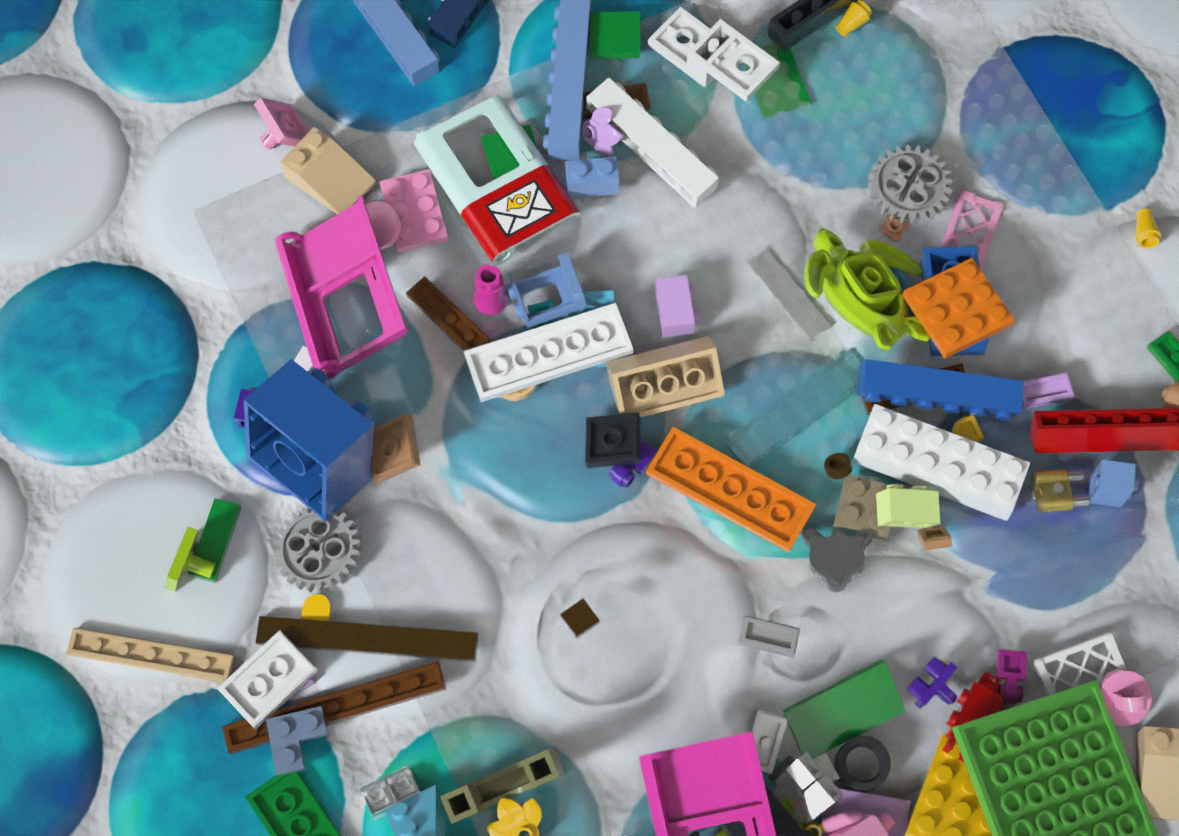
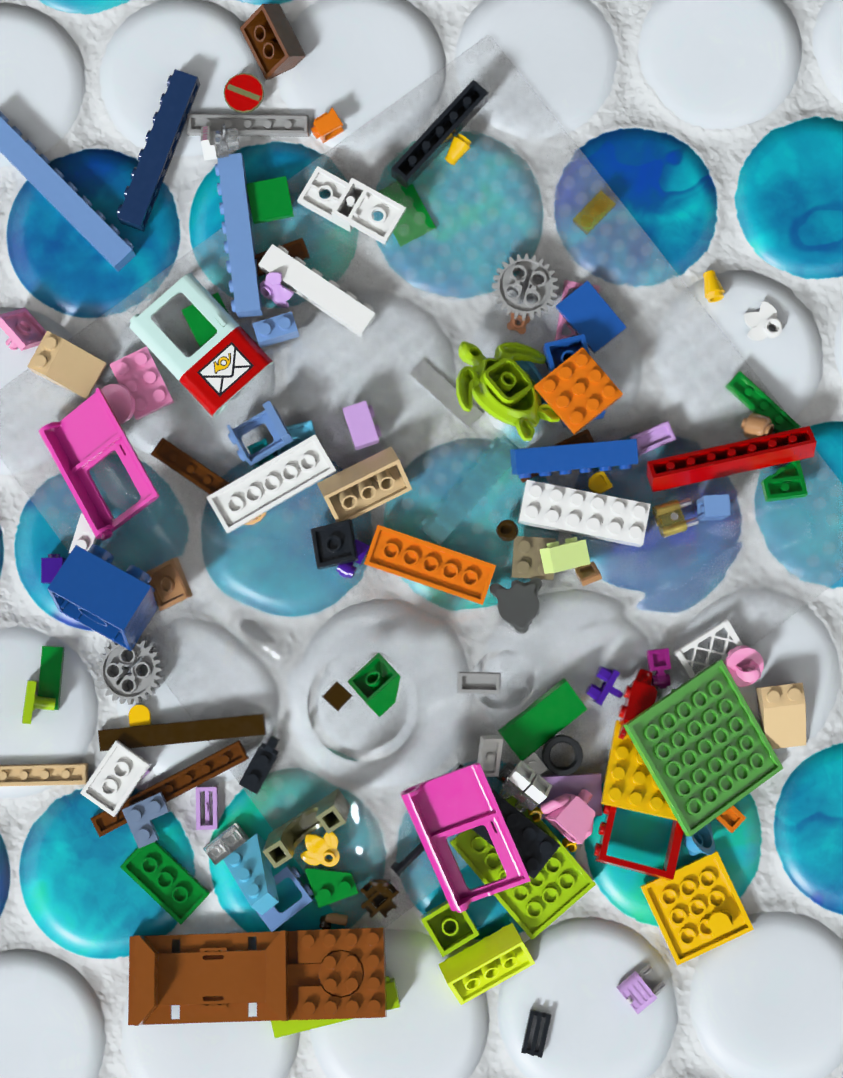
camera: 15 degrees left, 15 degrees up
dark pink plant [473,264,509,315] -> none
none -> lavender tile [196,786,218,830]
none -> black hinge [239,736,280,794]
none -> green slope [347,653,401,717]
none -> blue tile [556,280,627,354]
none -> clear yellow plate [572,191,616,235]

